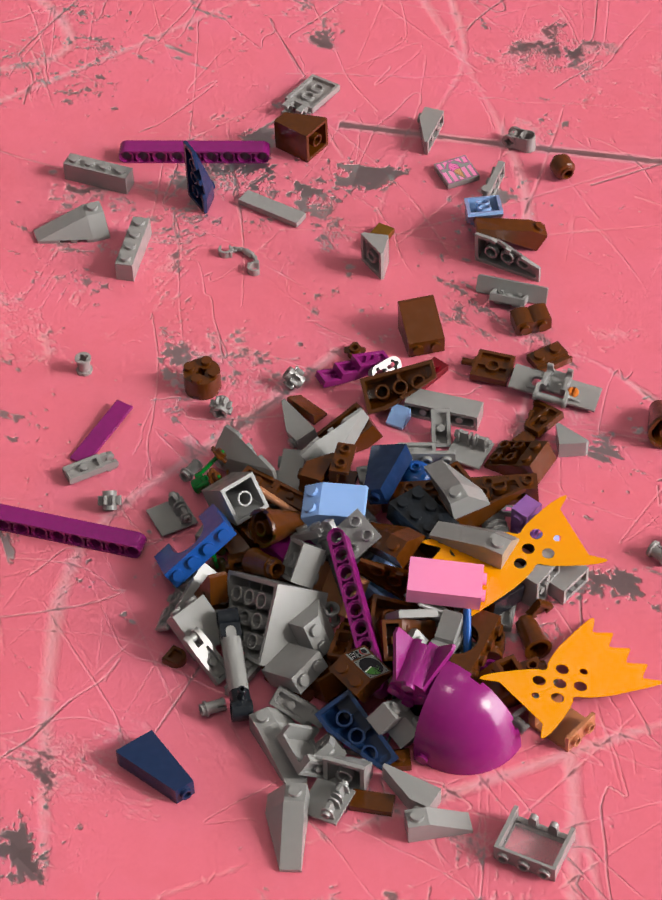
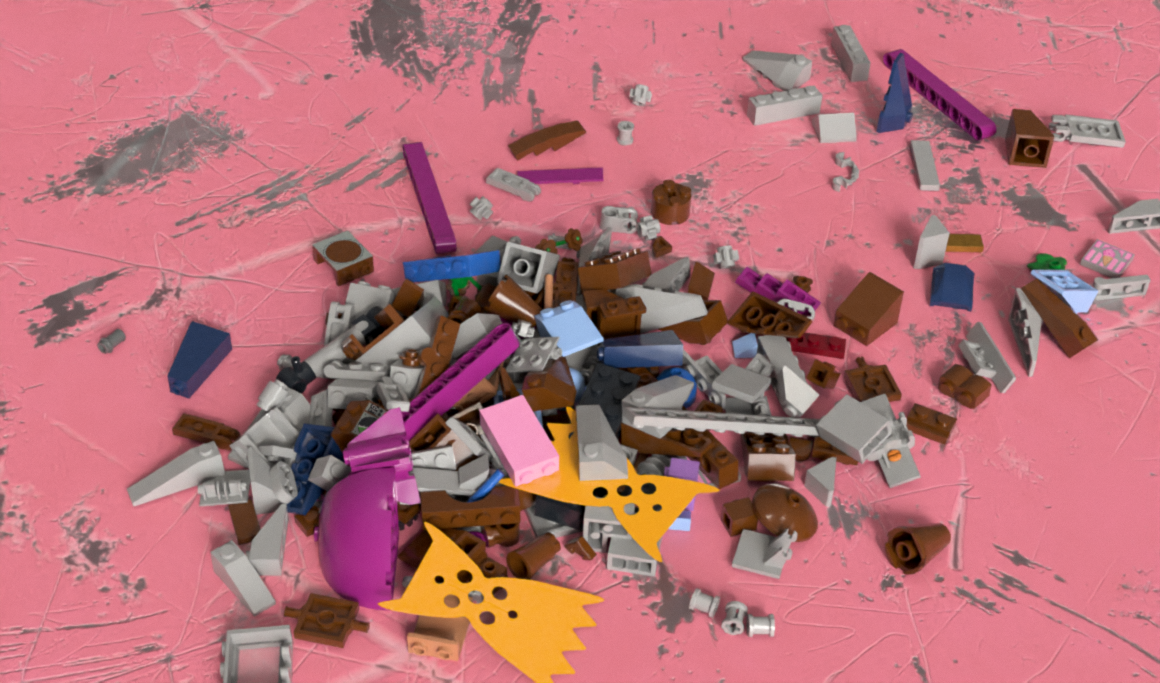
camera: 55 degrees right, 5 degrees down
none -> dark grey pin [97,329,126,354]
none -> reddish brown hinge [172,413,241,451]
none -> light grey brick [256,379,289,412]
none -> light grey beam [269,461,298,504]
none -> reddish brown plate [284,593,370,648]
none -> reddish brown panel [312,230,374,287]
none -> light grey plate [324,360,391,381]
none -> reddish brown panel [341,304,404,361]
none -> light grey hinge [376,376,410,412]
none -> reddish brown plate [399,349,420,367]
none -> reddish brown hinge [414,315,460,398]
none -> reddish brown slope [508,120,587,161]
none -> reddish brown brick [578,248,652,293]
none -> light grey piece [600,206,638,234]
none -> light grey plate [623,407,820,437]
none -> light grey gear [629,84,652,106]
none -> reddish brown tile [652,236,672,258]
none -> light grey bush [689,588,721,618]
none -> light grey tile [712,364,771,403]
none -> reddish brown brick [721,497,758,537]
none -> light grey plate [732,529,798,579]
none -> reddish brown dish [752,484,818,542]
none -> slope [777,366,819,418]
none -> reddish brown brick [806,359,841,389]
none -> slope [812,113,857,143]
none -> light grey brick [817,394,892,464]
none -> dark blue slope [930,263,975,312]
none -> green plate [1027,253,1067,270]

